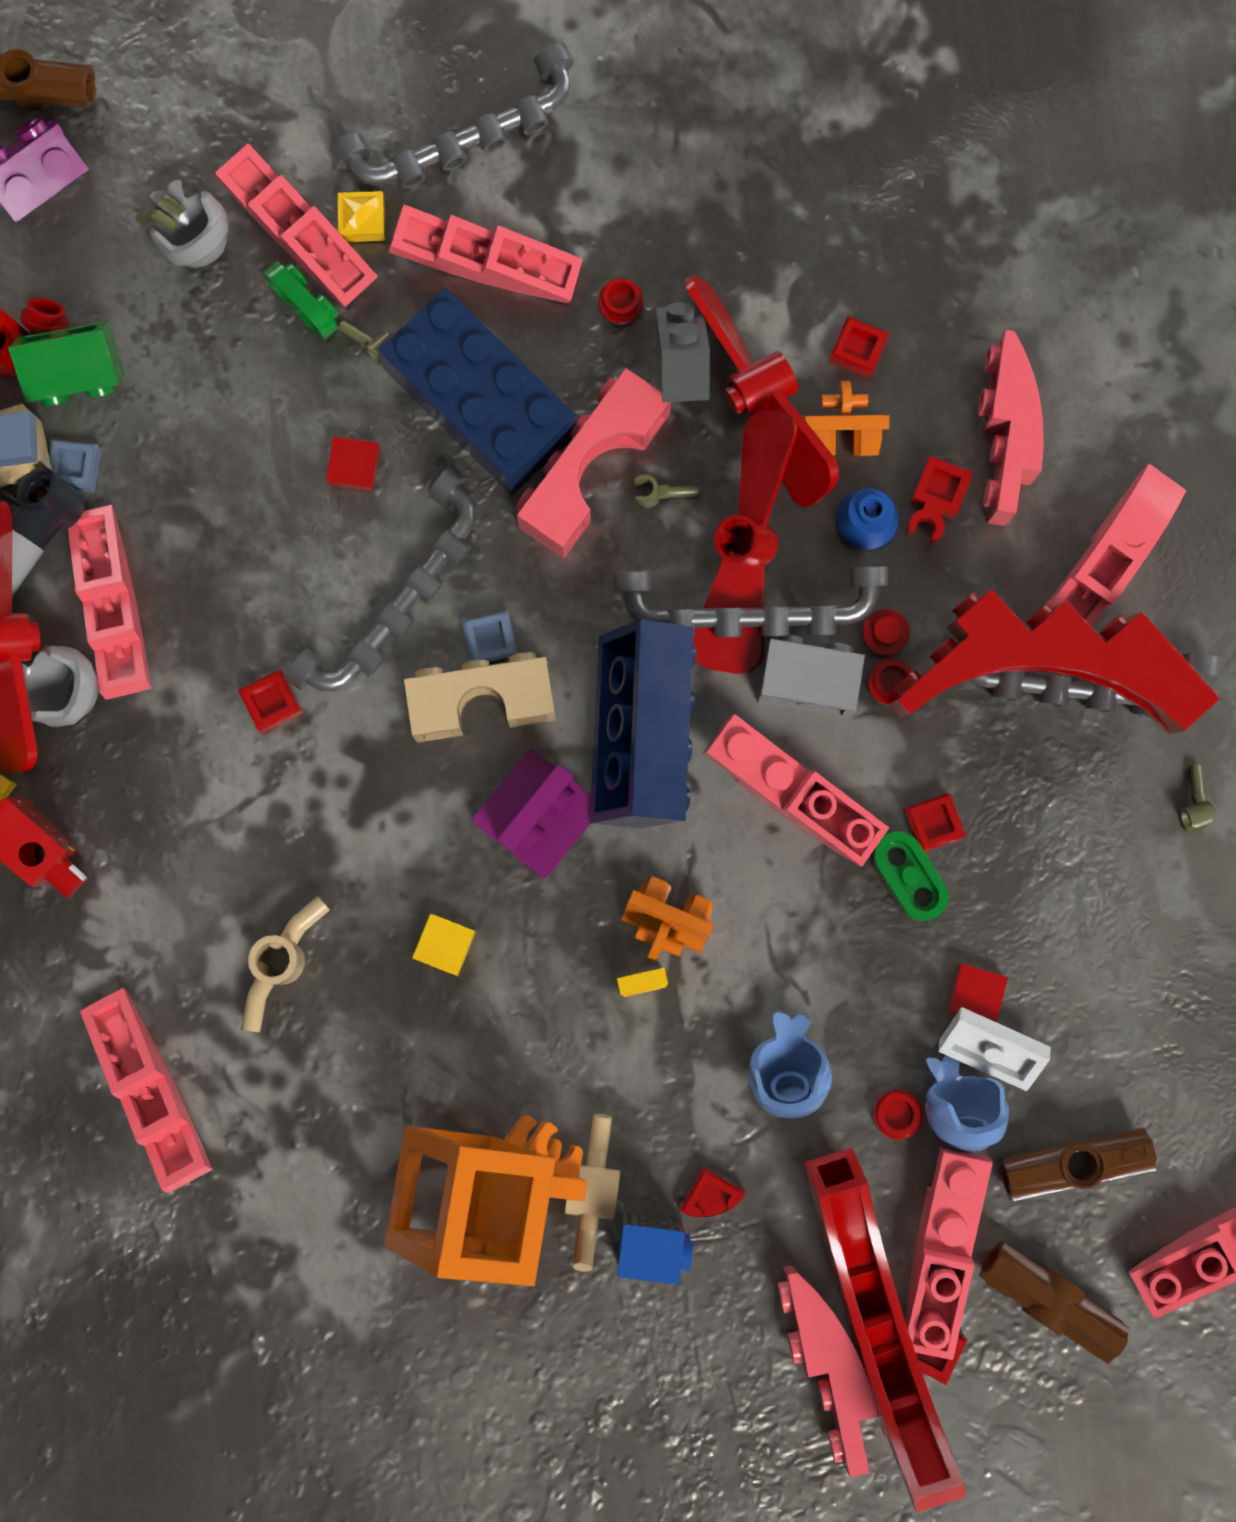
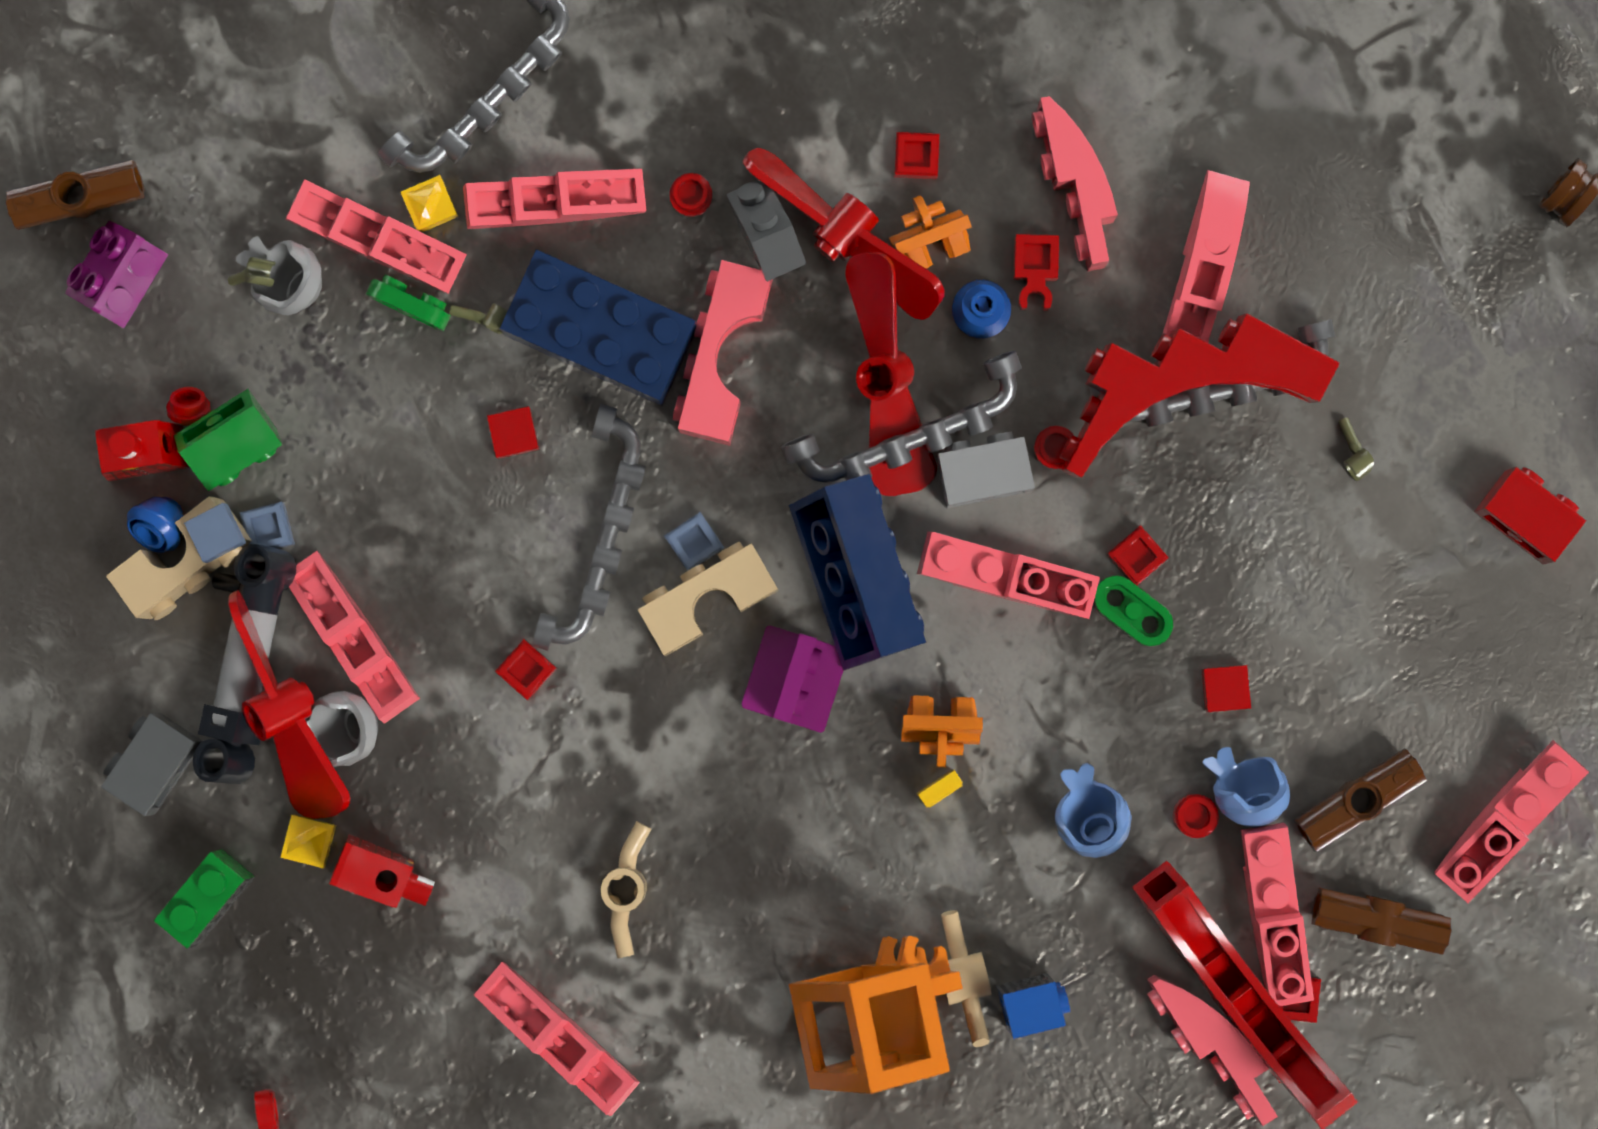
camera: 15 degrees left, 5 degrees up
yellow tile [412,913,476,976] -> none
olive hand [634,474,699,508] -> none
red tile [679,1167,746,1218] -> none
red plate [862,609,910,656] -> none
white plate [938,1007,1051,1091] -> none

